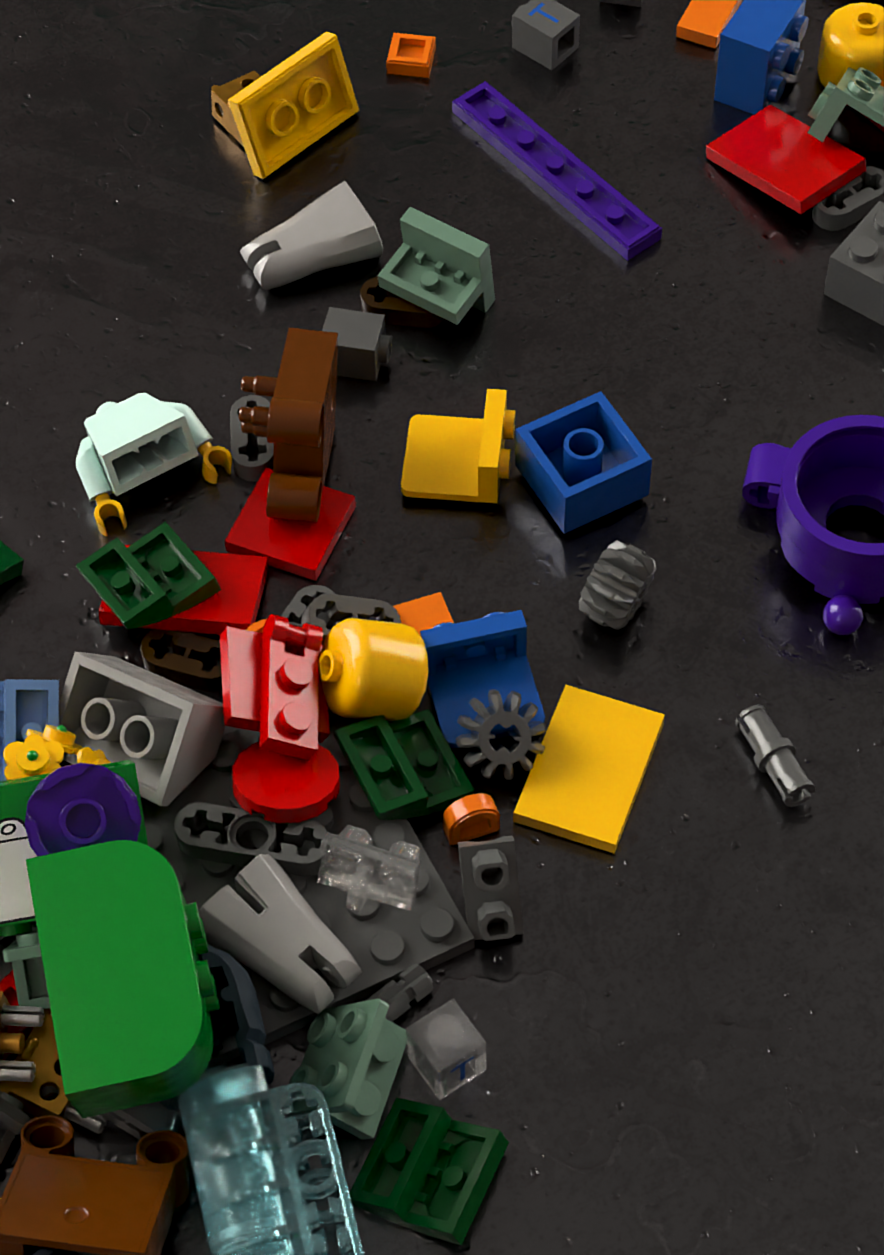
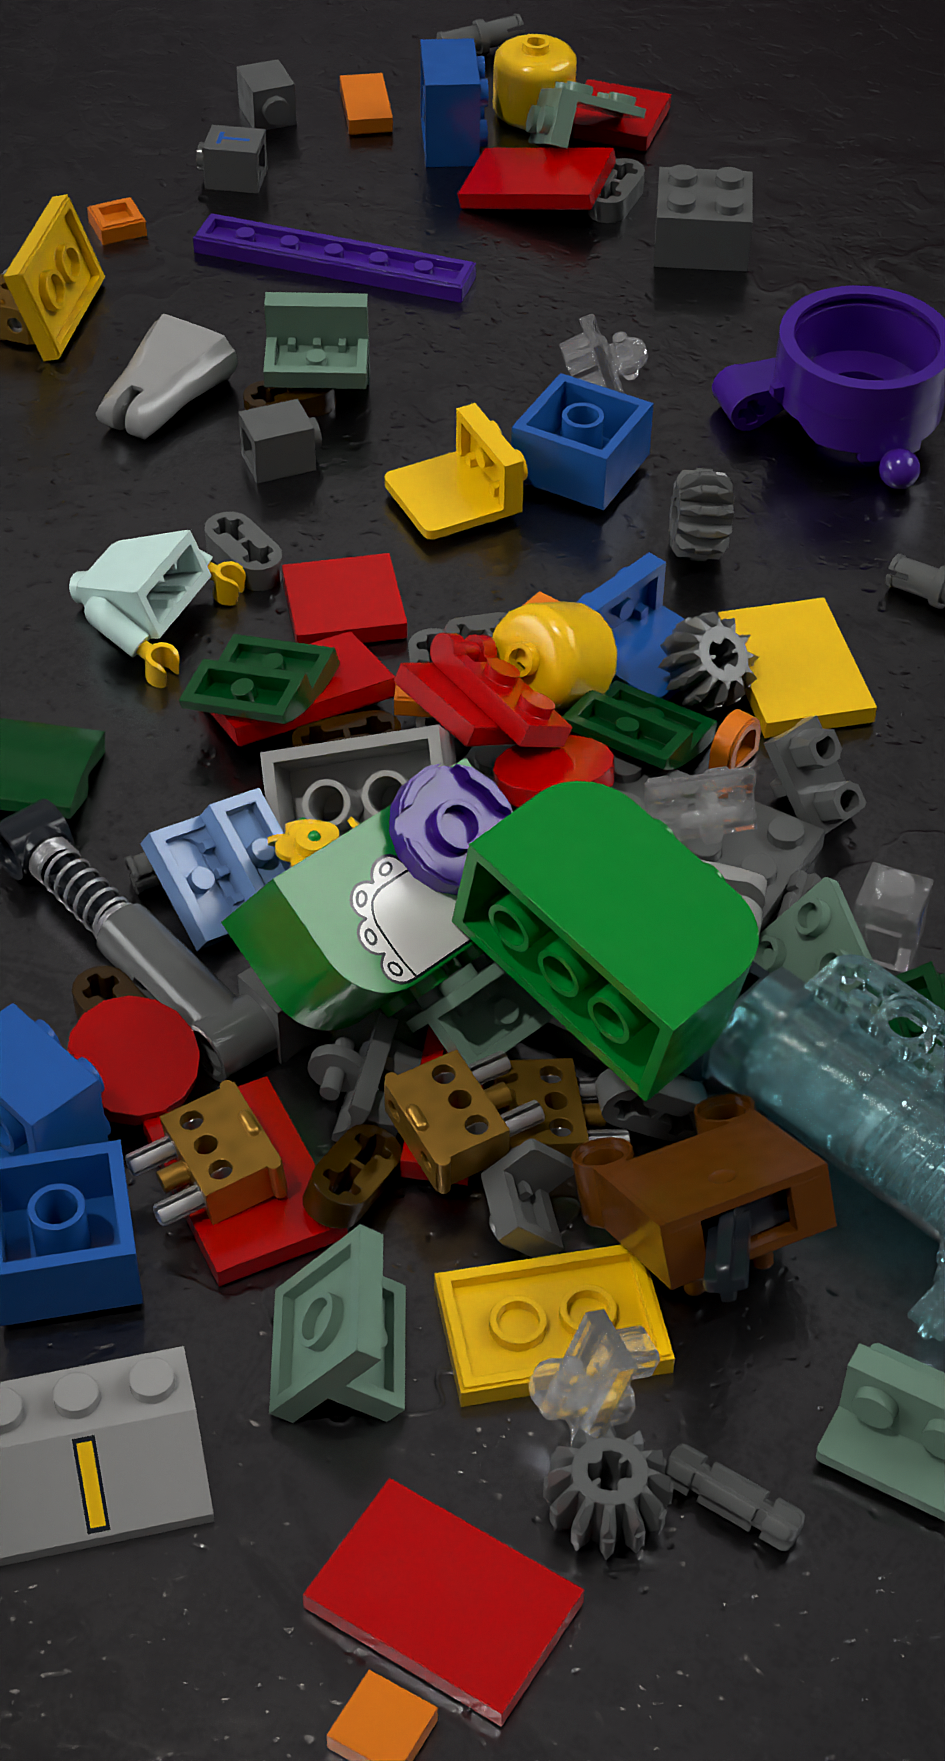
camera: 35 degrees left, 10 degrees down
reddish brown piece [239,327,338,523] -> none
none -> clear hips [559,313,648,394]

